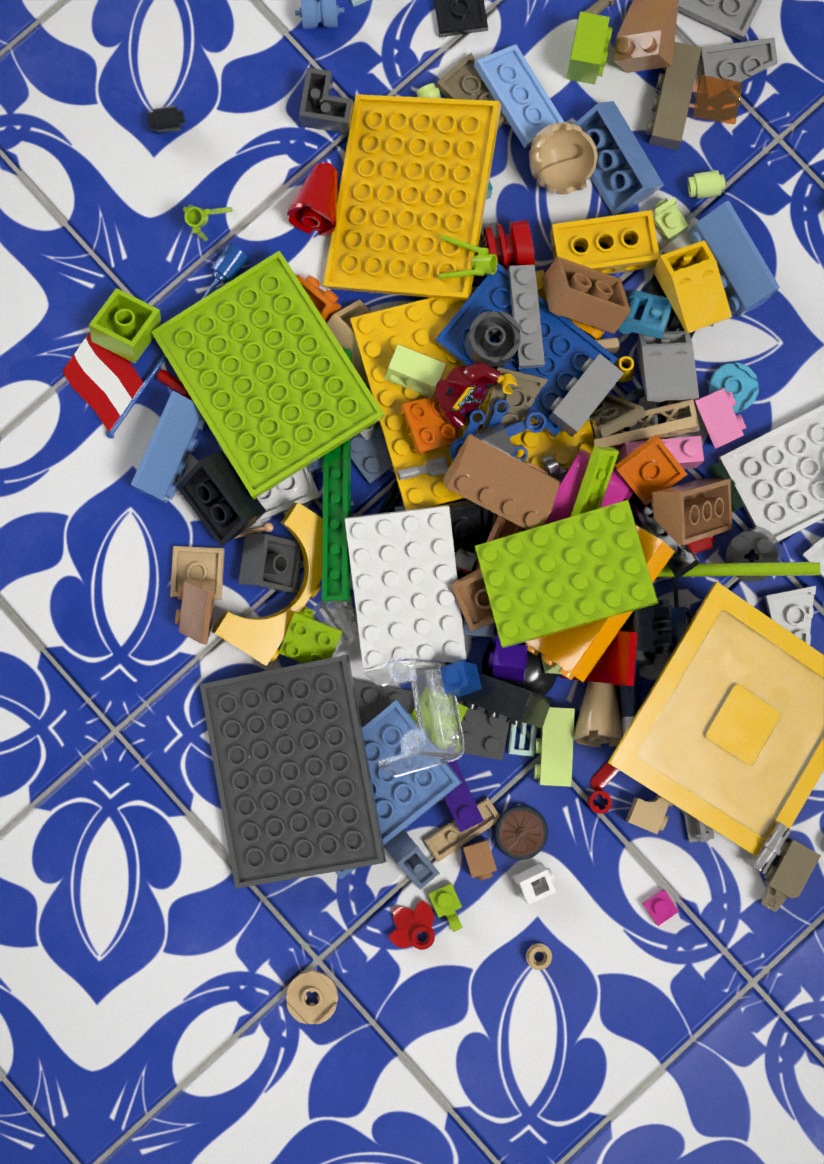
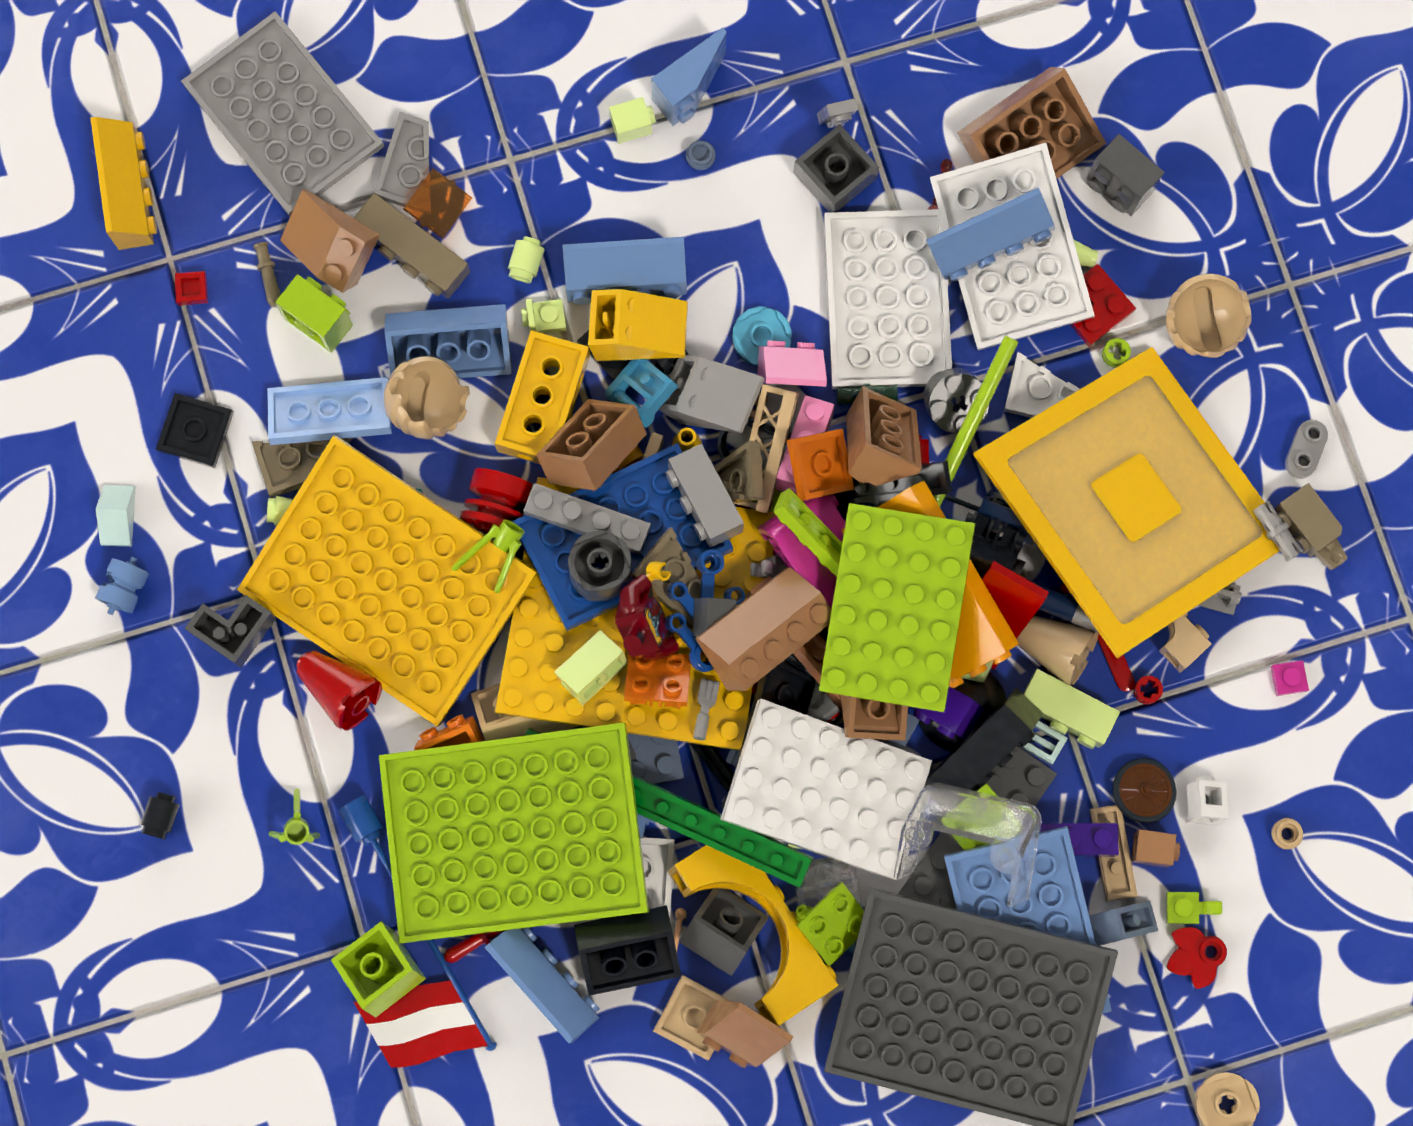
camera: 65 degrees left, 5 degrees down
blue brick [440,660,482,697] -> none

